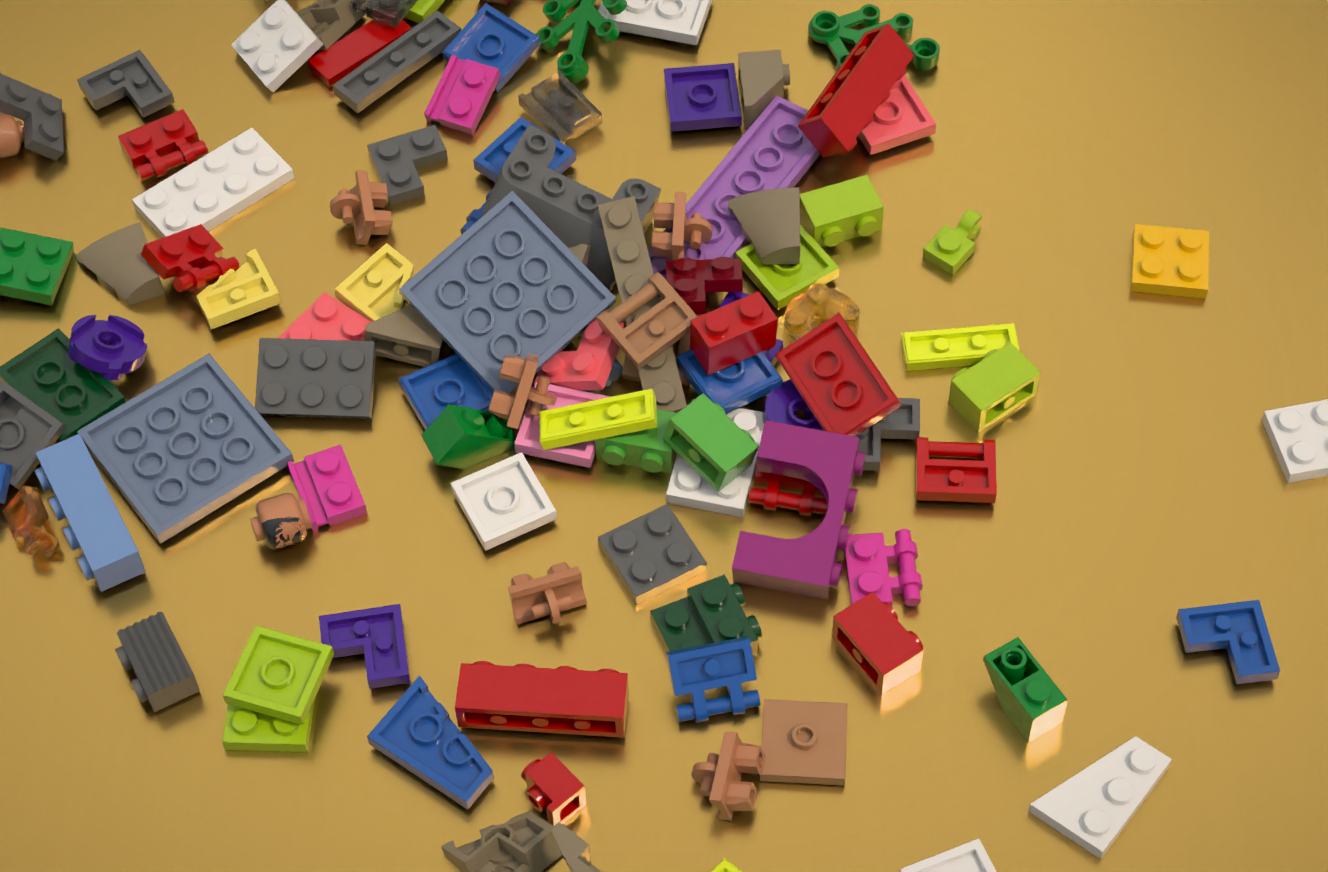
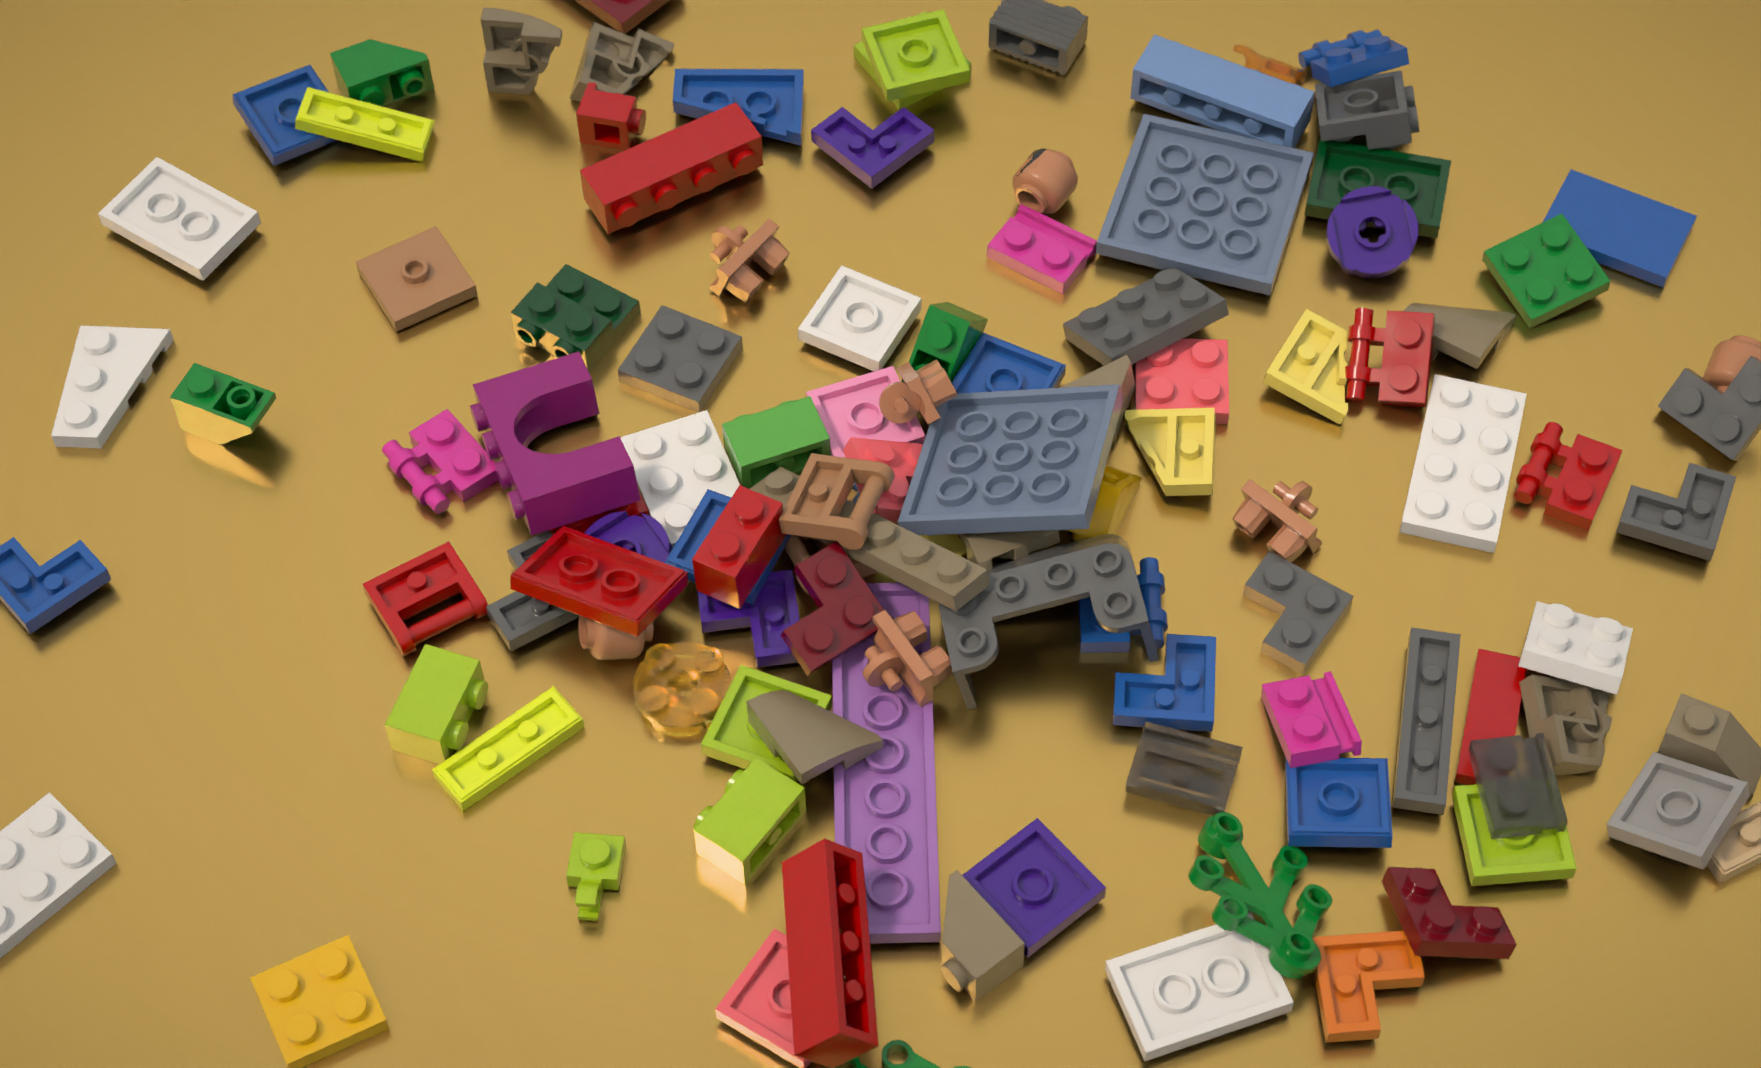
camera: 145 degrees right, 0 degrees up
neon yellow tile [539,389,657,450] -> none
bright green brick [663,394,759,492] -> none
blue plate [666,637,761,723] -> none
nougat hips [691,732,765,821] -> none
red brick [832,592,924,696] -> none

